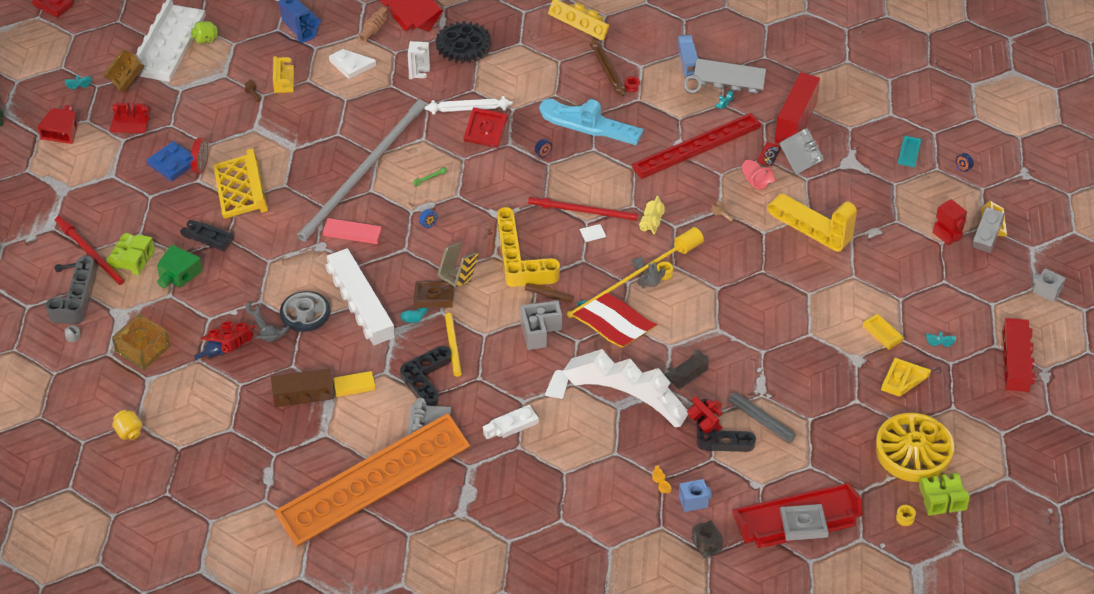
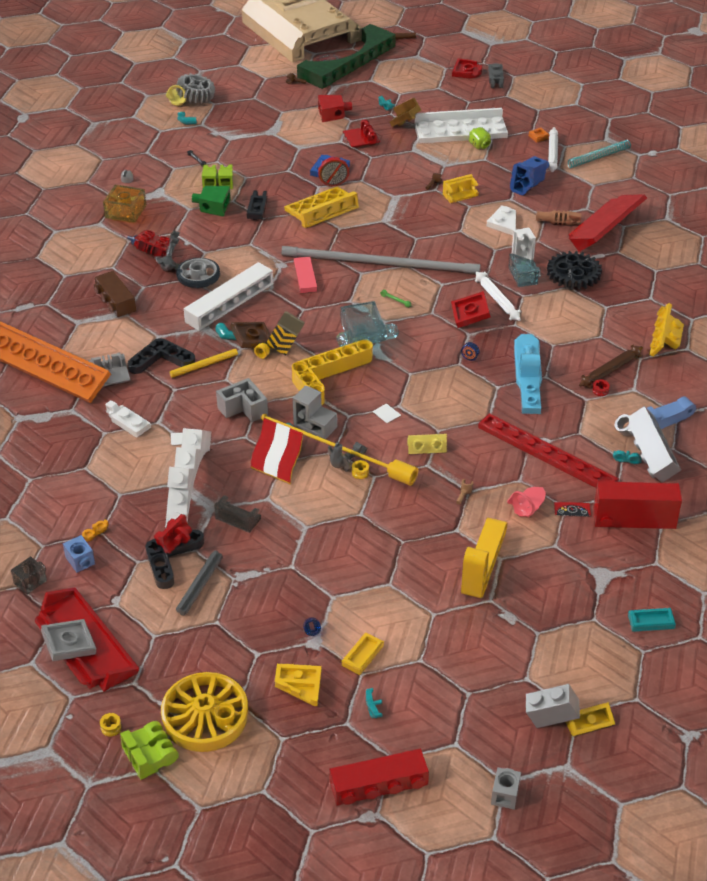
camera: 70 degrees right, 5 degrees down
dark grey beam [46,256,96,324] -> none
red bar [55,216,125,285] -> none
yellow head [112,410,143,440] -> none
yellow tile [333,371,376,397] -> none
blue tile [419,209,437,228] -> none
reddish brown piece [525,283,574,304] -> none
red bar [528,197,638,221] -> none
light grey hinge [779,128,824,175] -> none
red brick [933,199,967,245] -> none
clear blue tile [955,153,974,172] -> none
none -> yellow hinge [254,343,270,359]
none -> light grey brick [293,385,337,439]
none -> clear blue hinge [303,617,321,636]
none -> clear light blue piece [336,301,399,347]
none -> clear light blue slope [508,253,541,287]

